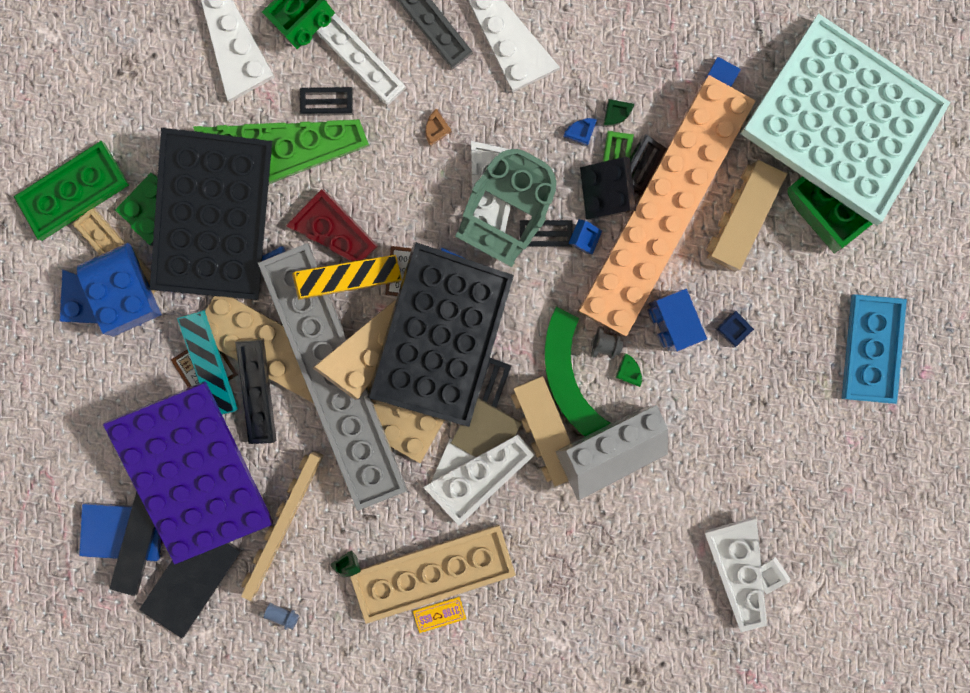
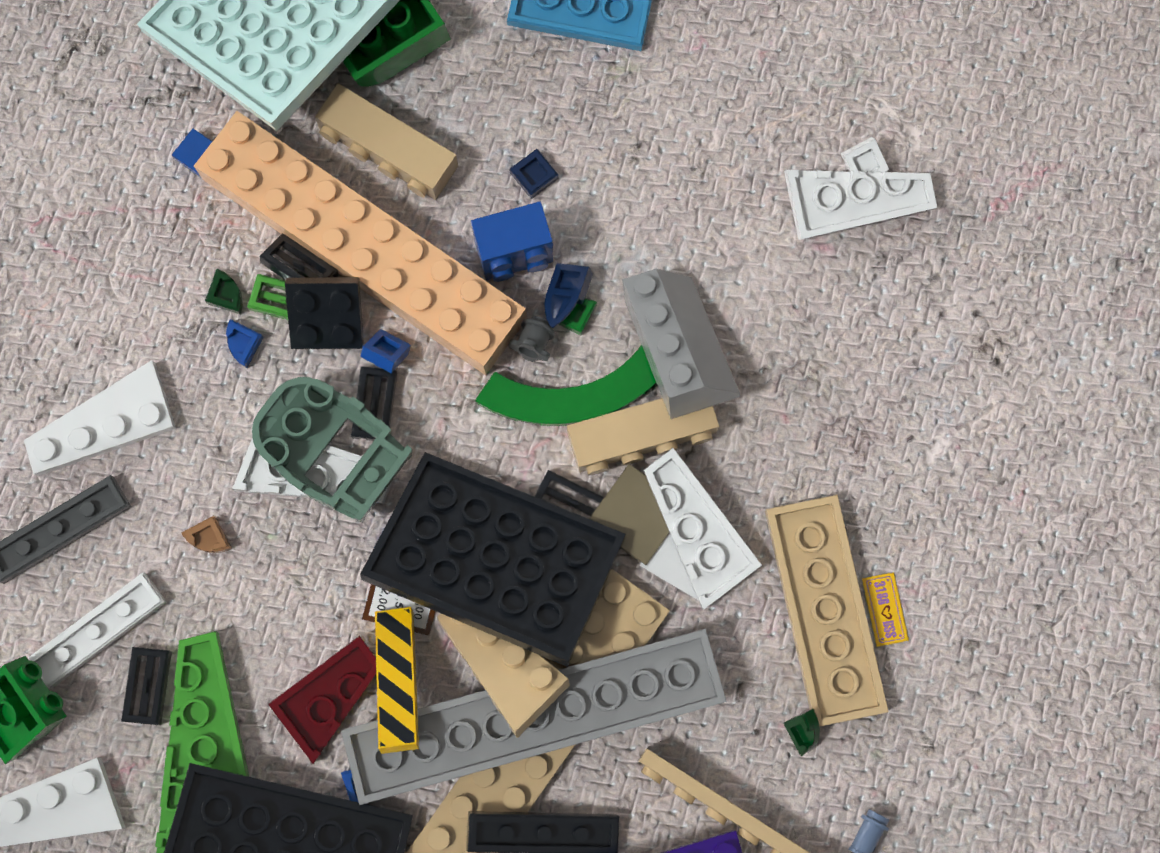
camera: 85 degrees left, 10 degrees down
none -> dark blue plate [545,263,593,328]

